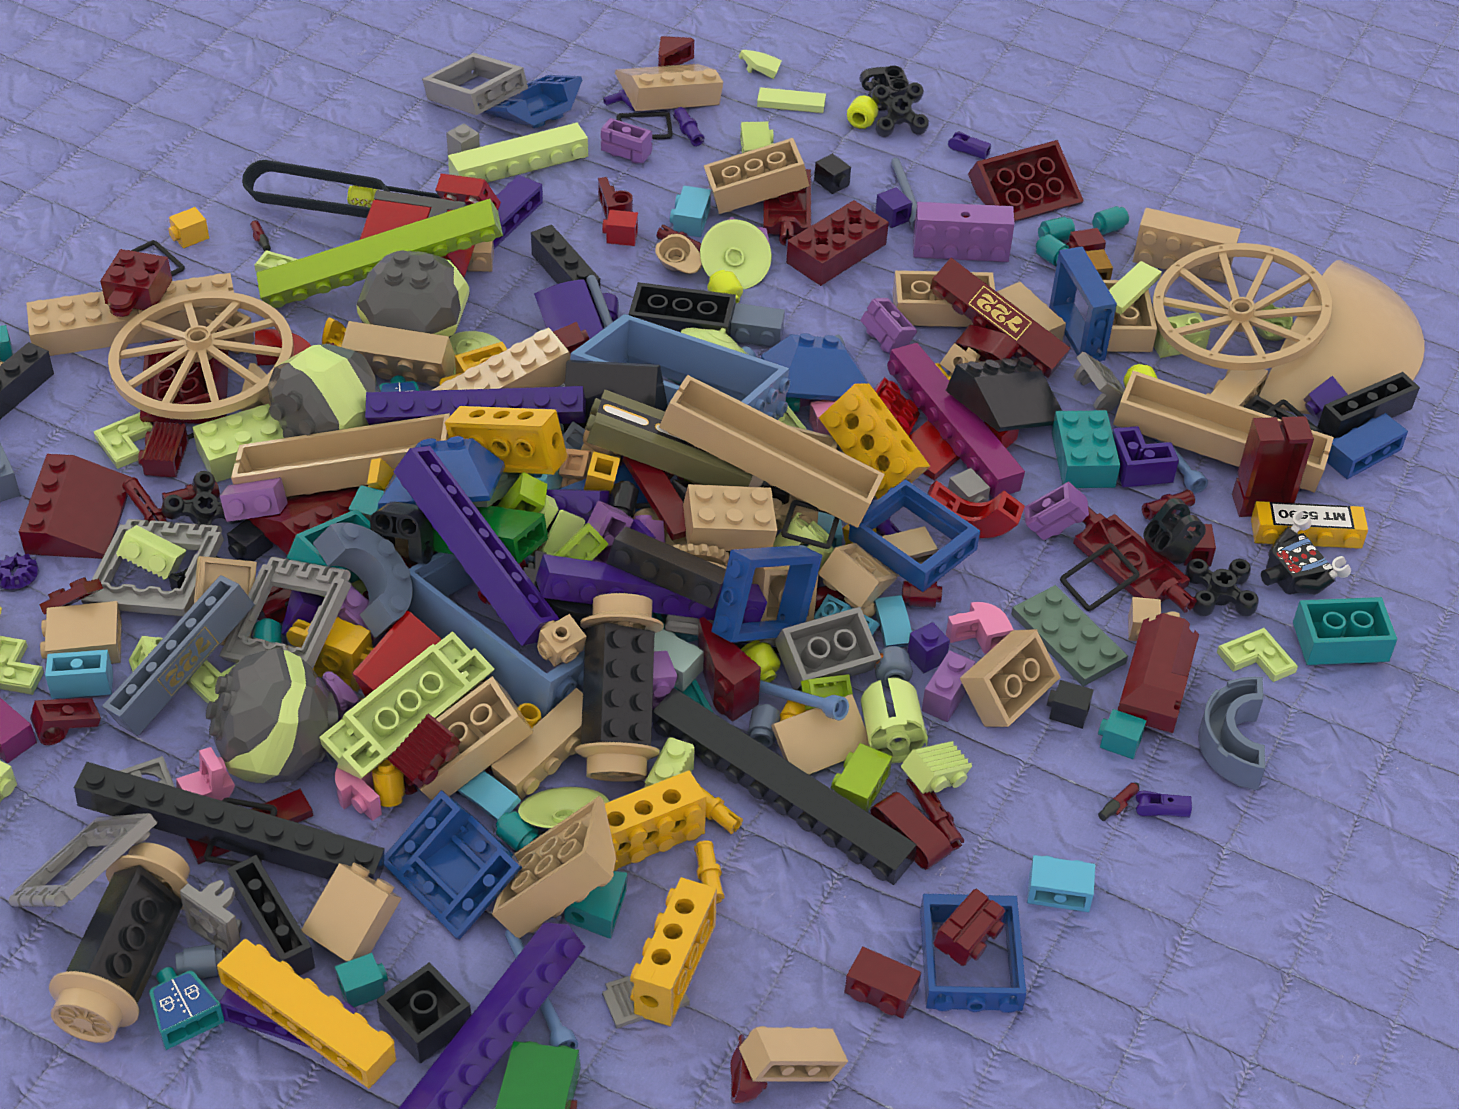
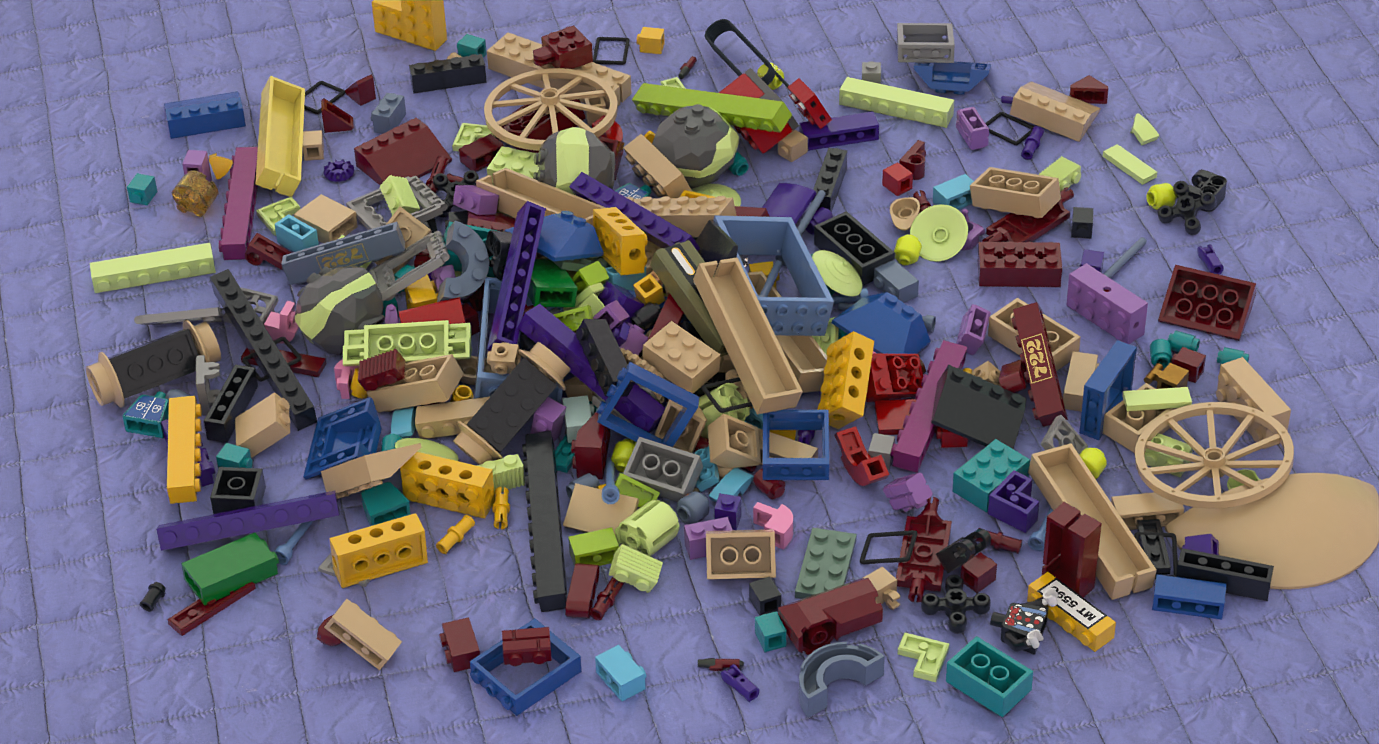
camera: 50 degrees right, 5 degrees down
dark red plate [39,577,103,615] -> none

